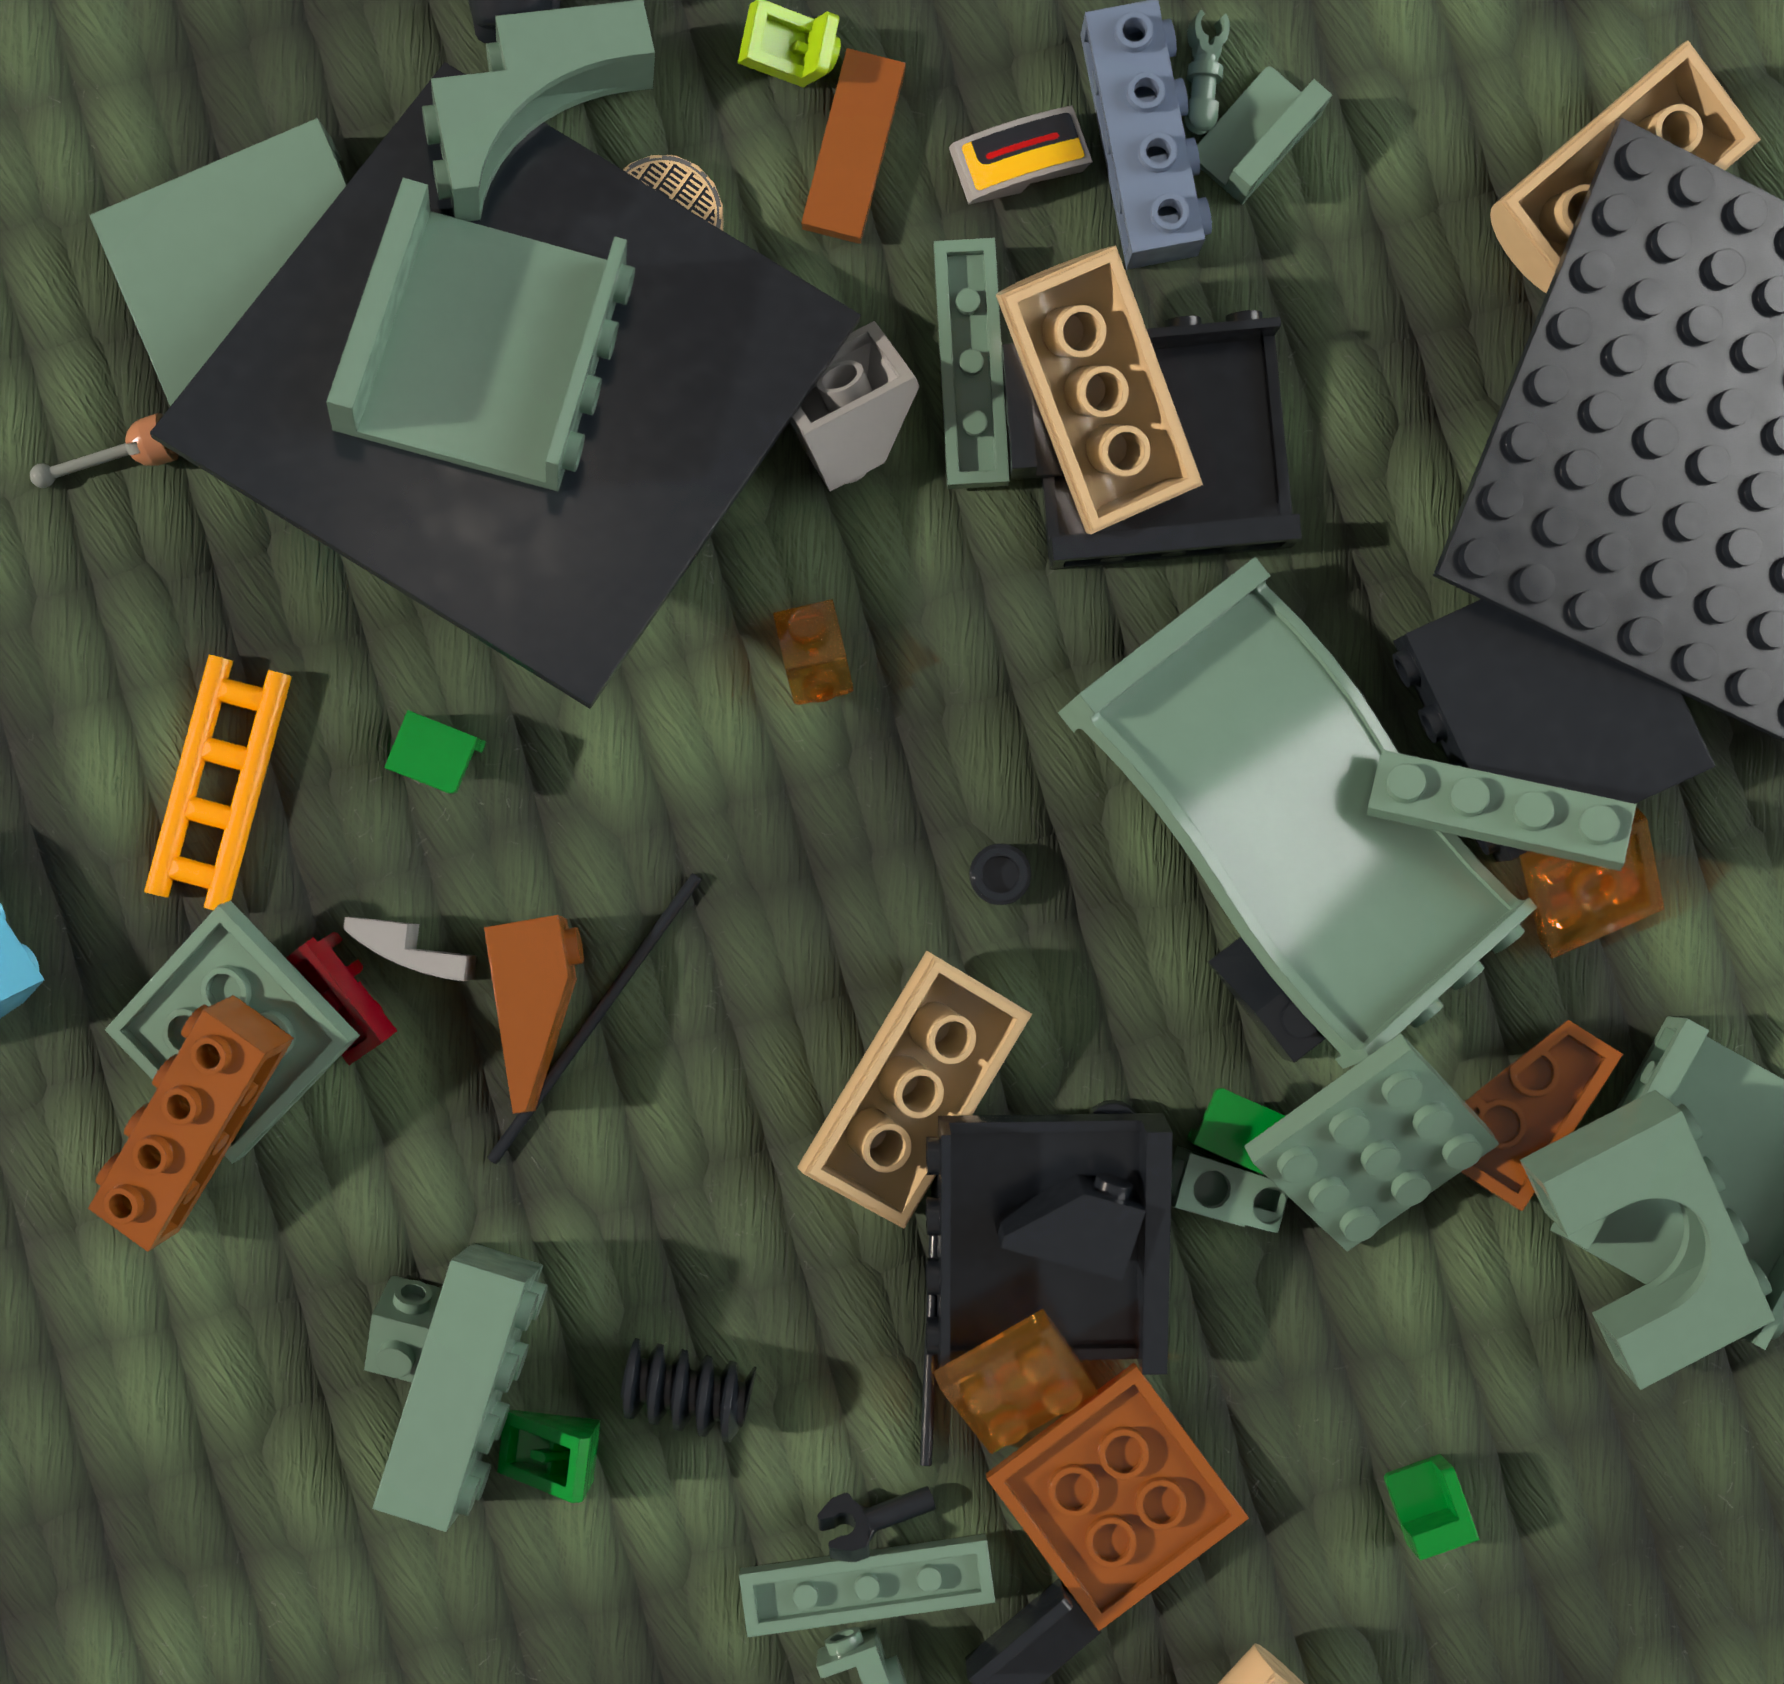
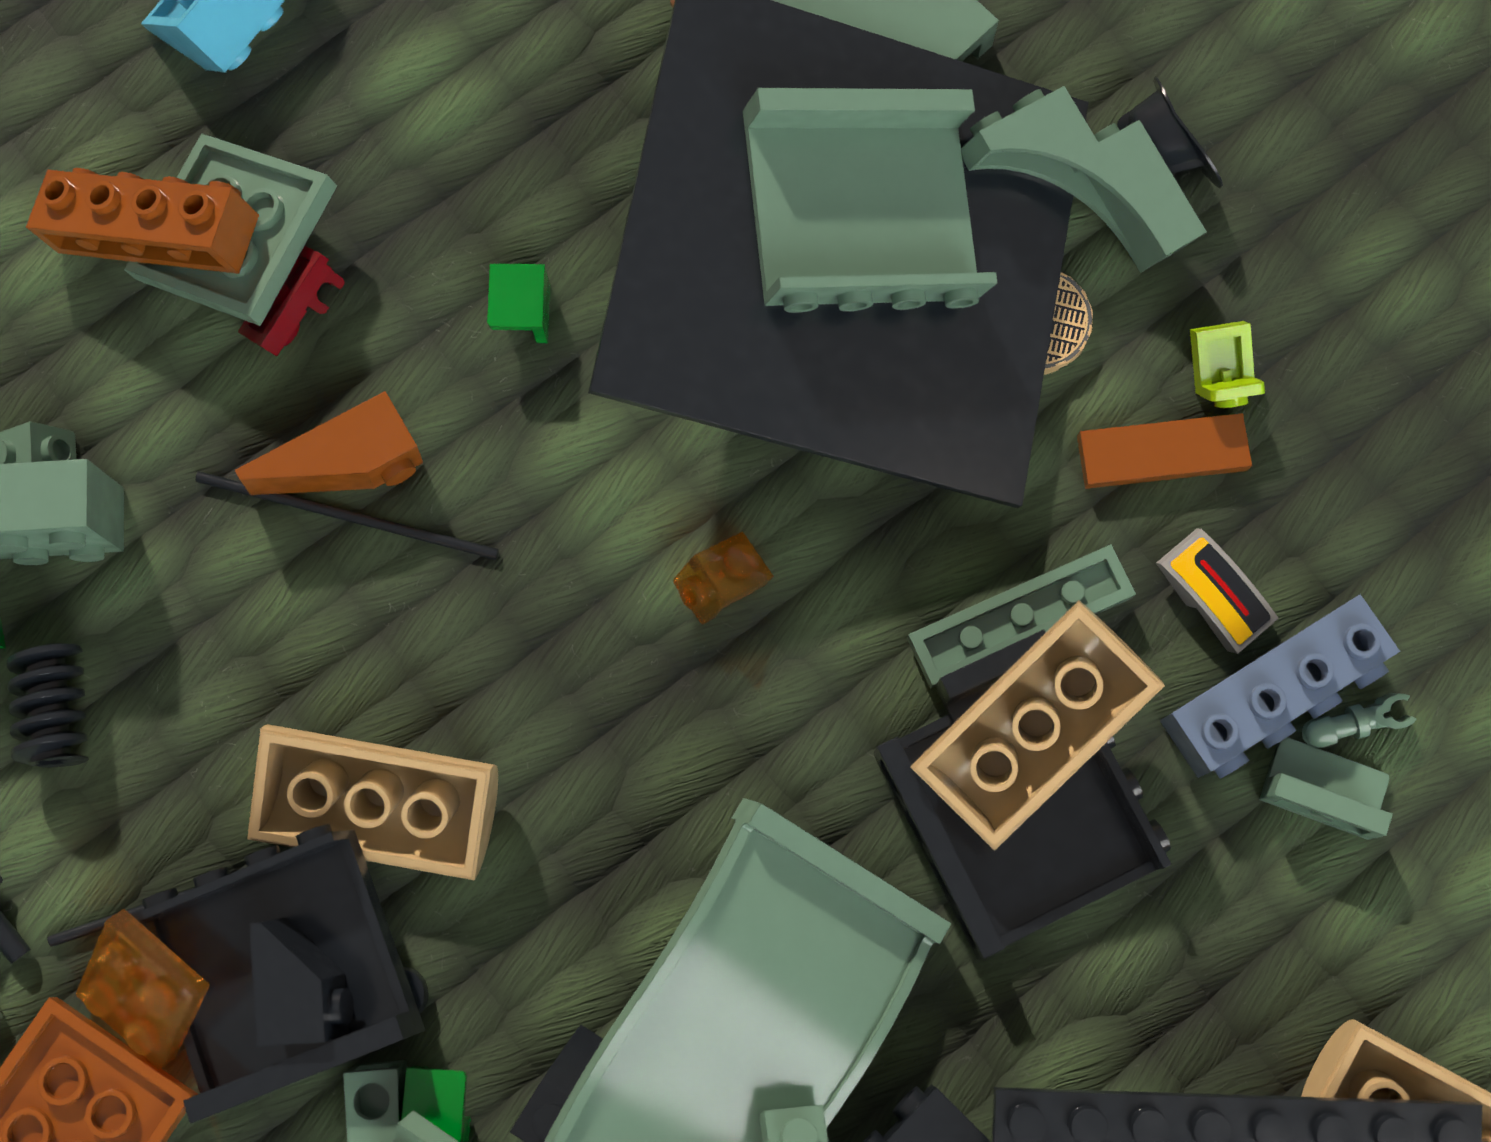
camera: 70 degrees right, 10 degrees down
light orange bar [144,654,292,910] -> none
light grey slope [344,917,477,981] -> none
light grey slope [790,321,919,491] -> none
black tile [969,844,1031,905] -> none

